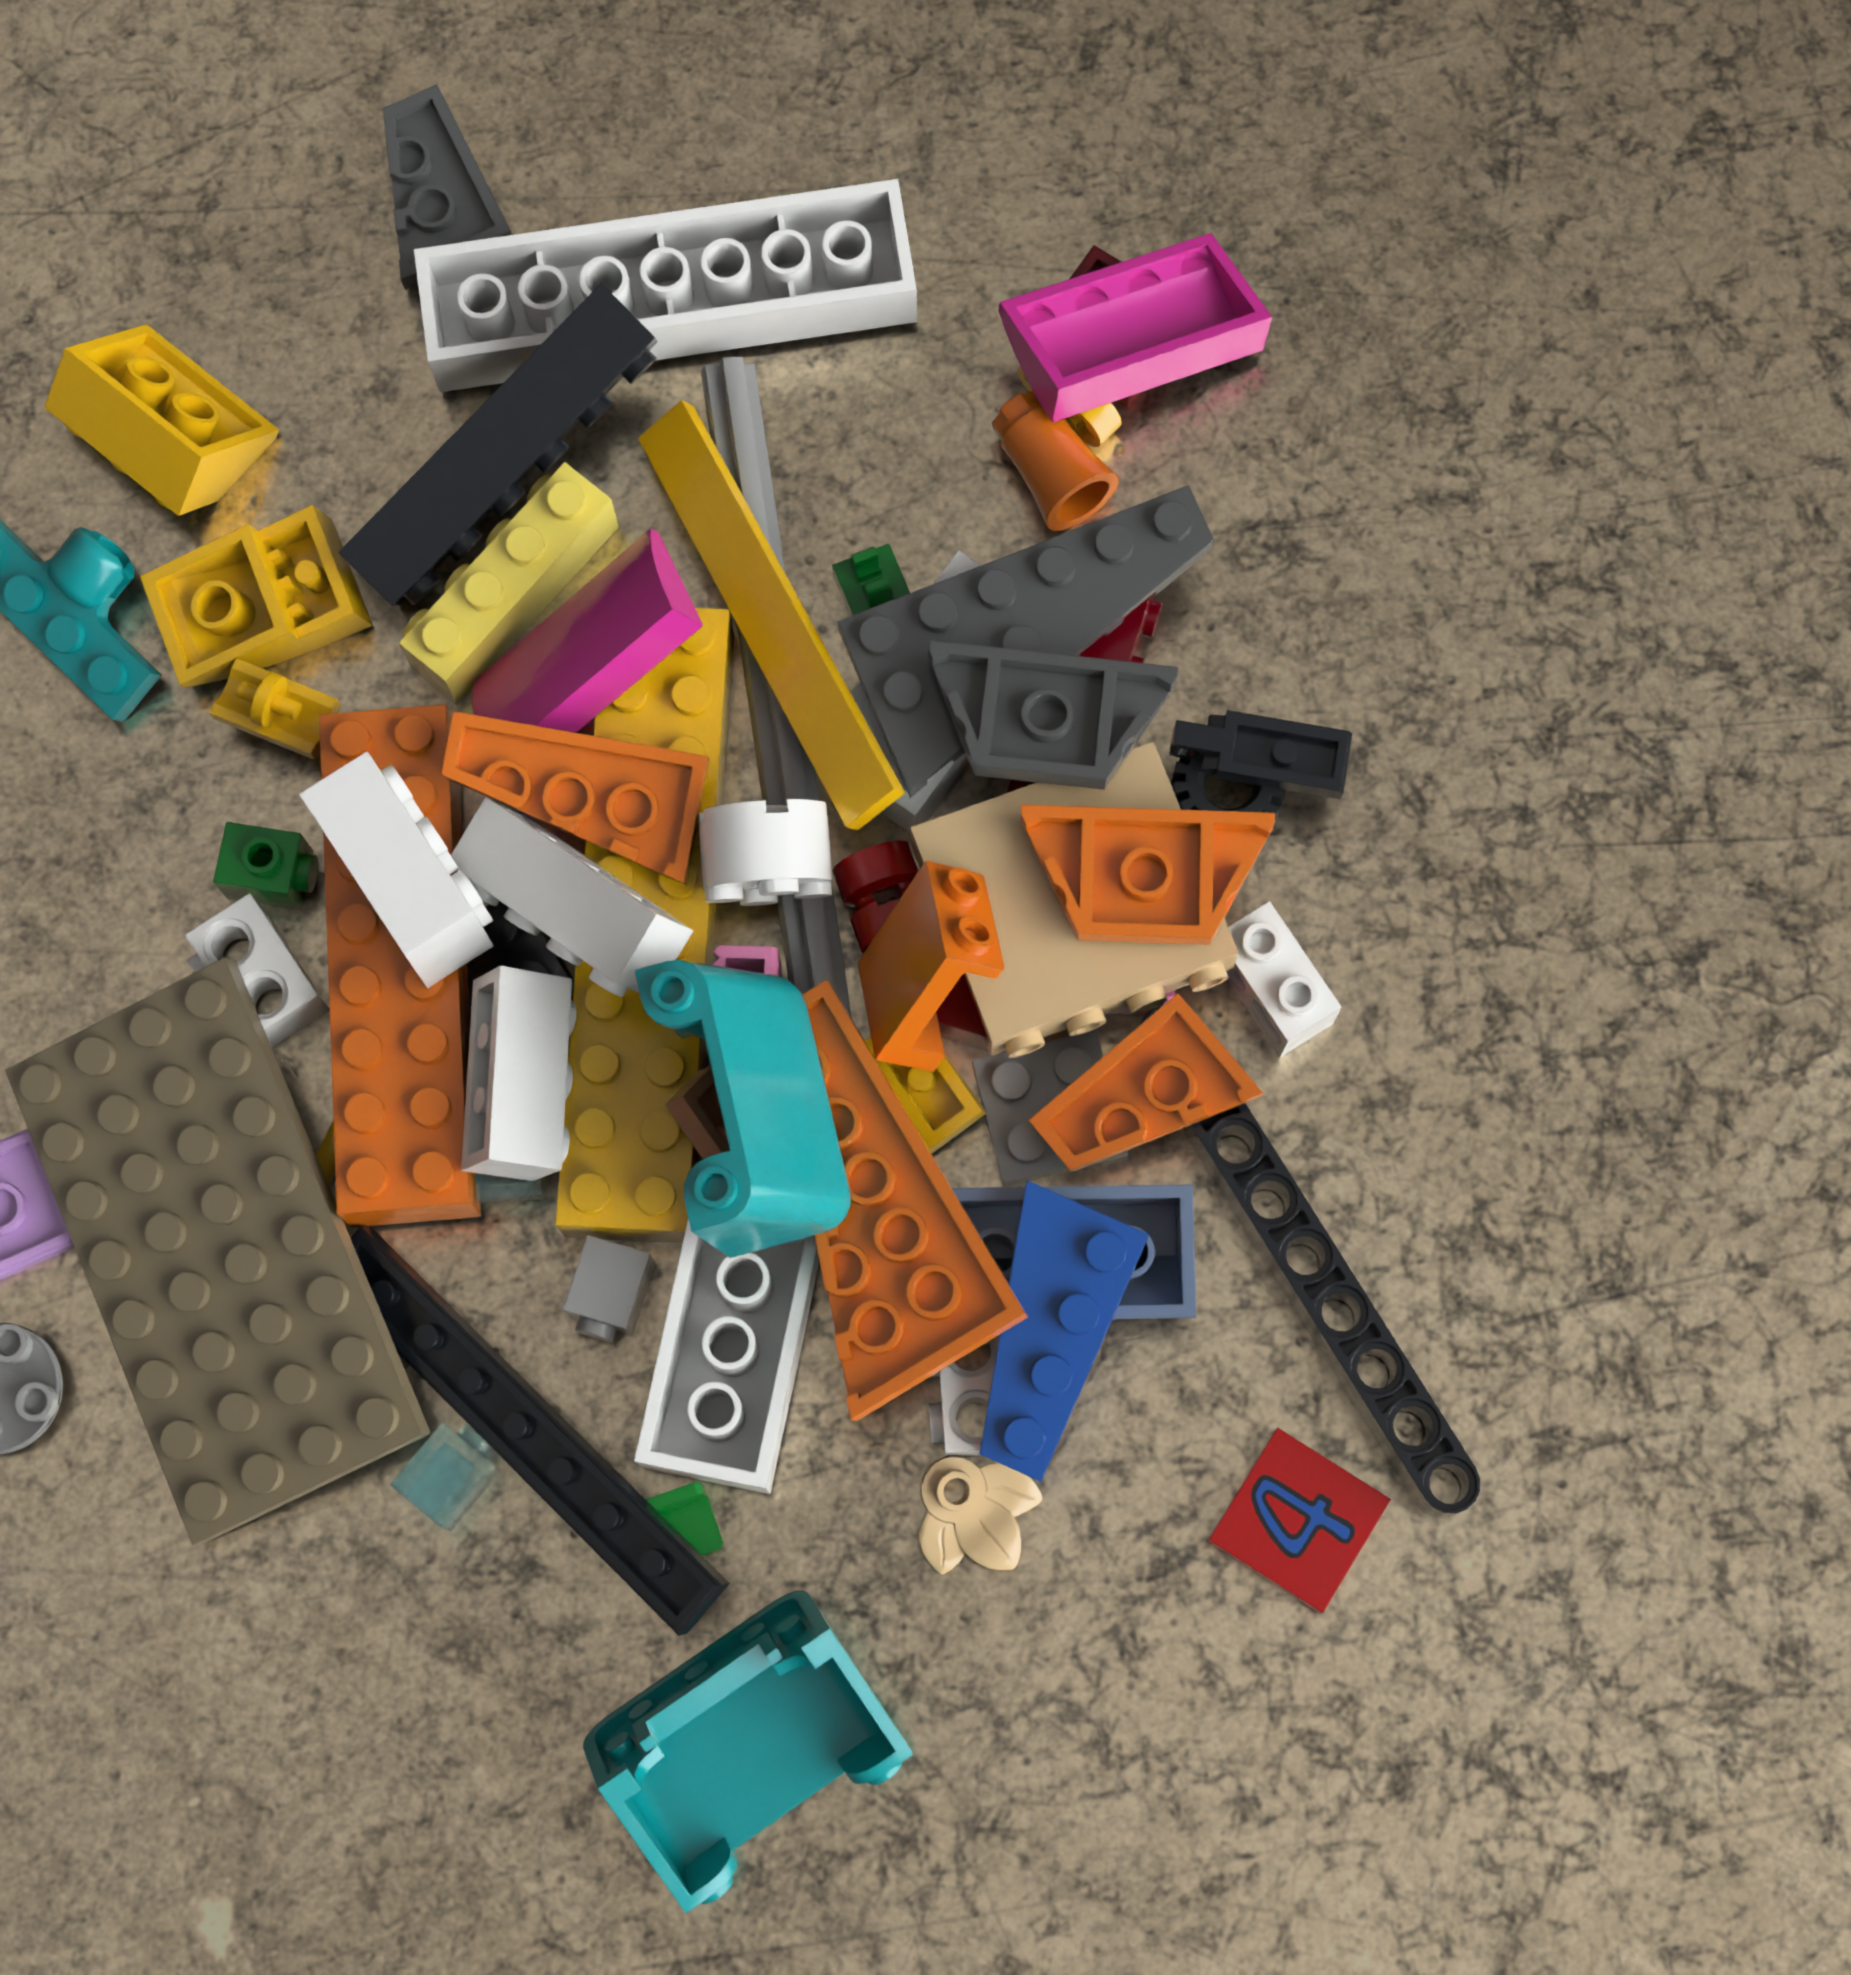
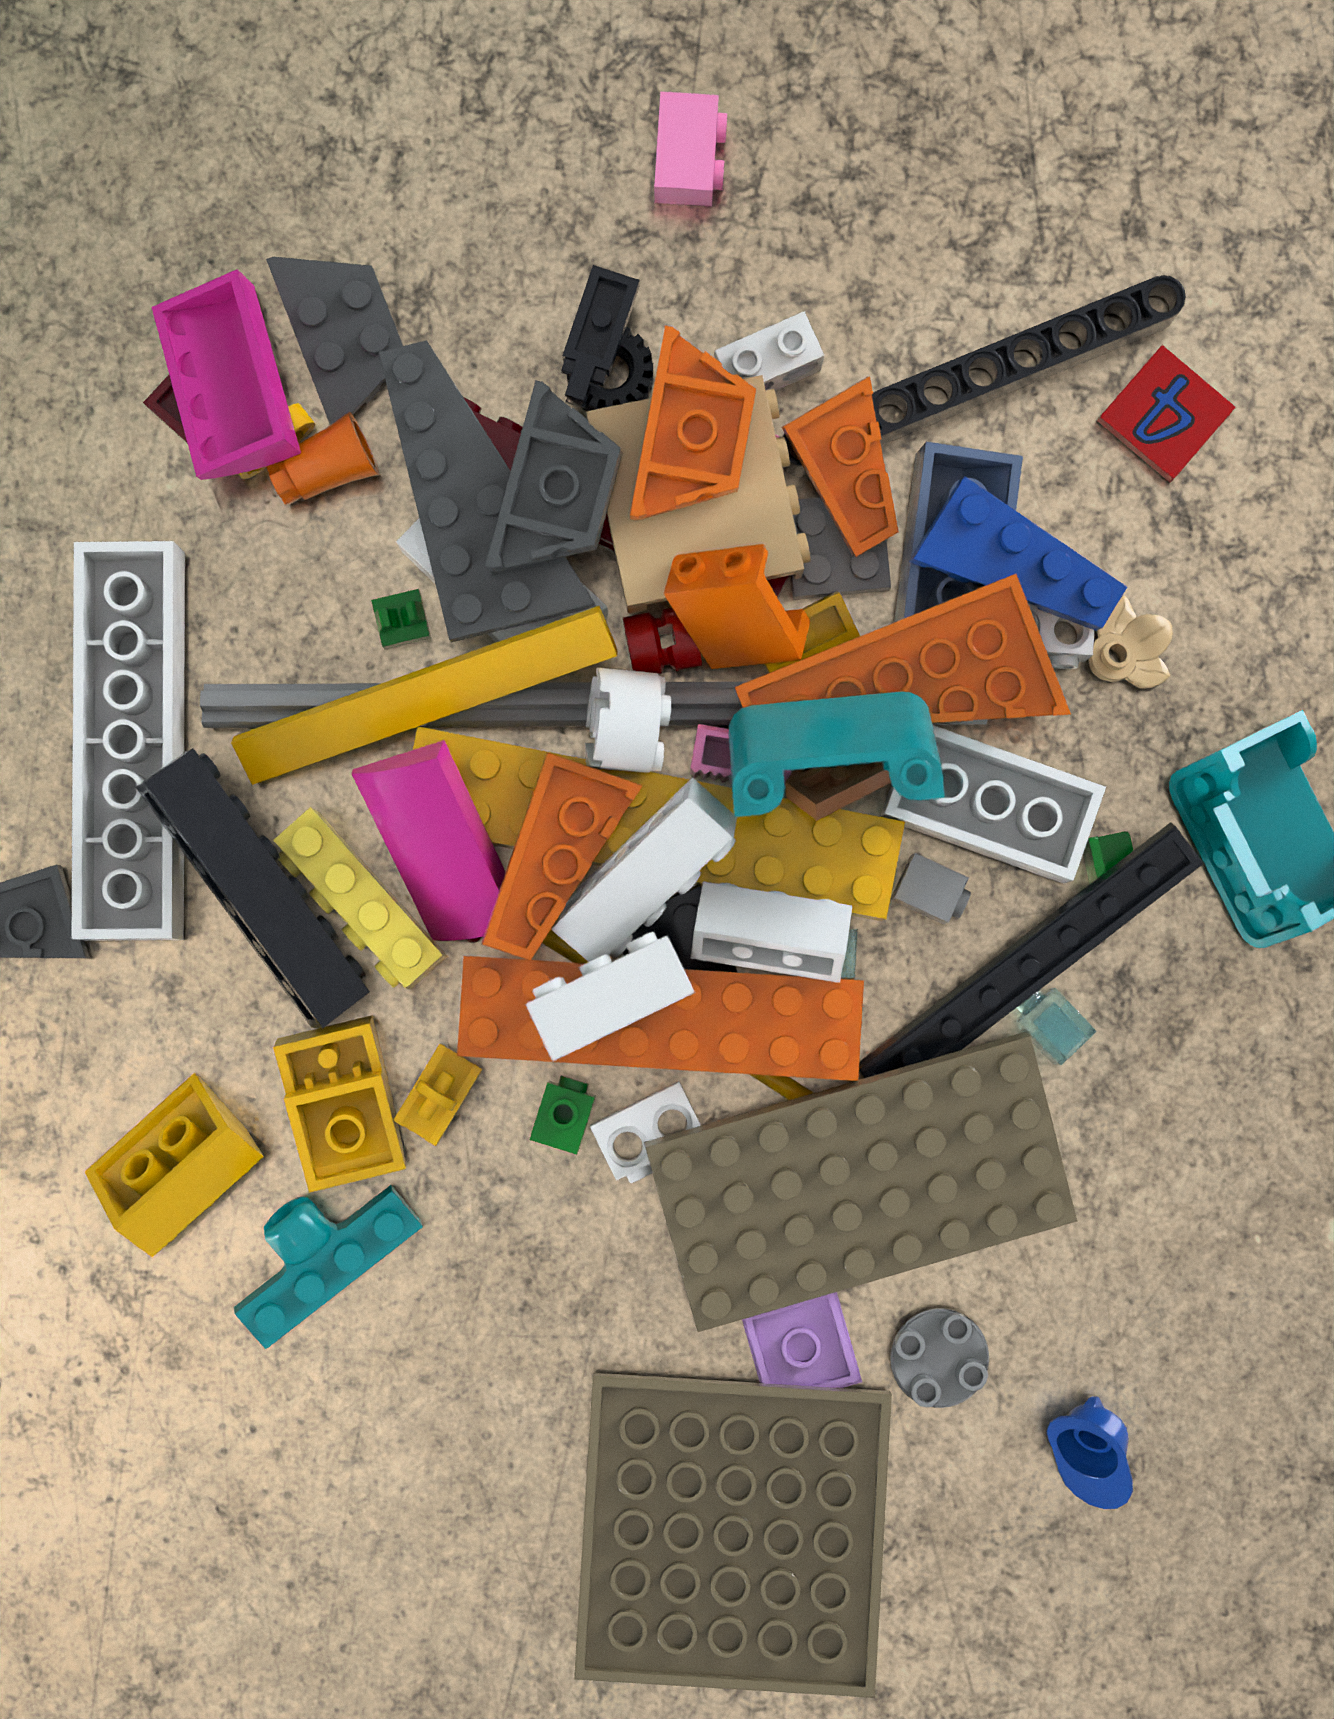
camera: 85 degrees left, 10 degrees up
none -> dark grey wing [266,257,403,425]
none -> bright pink brick [654,91,727,206]

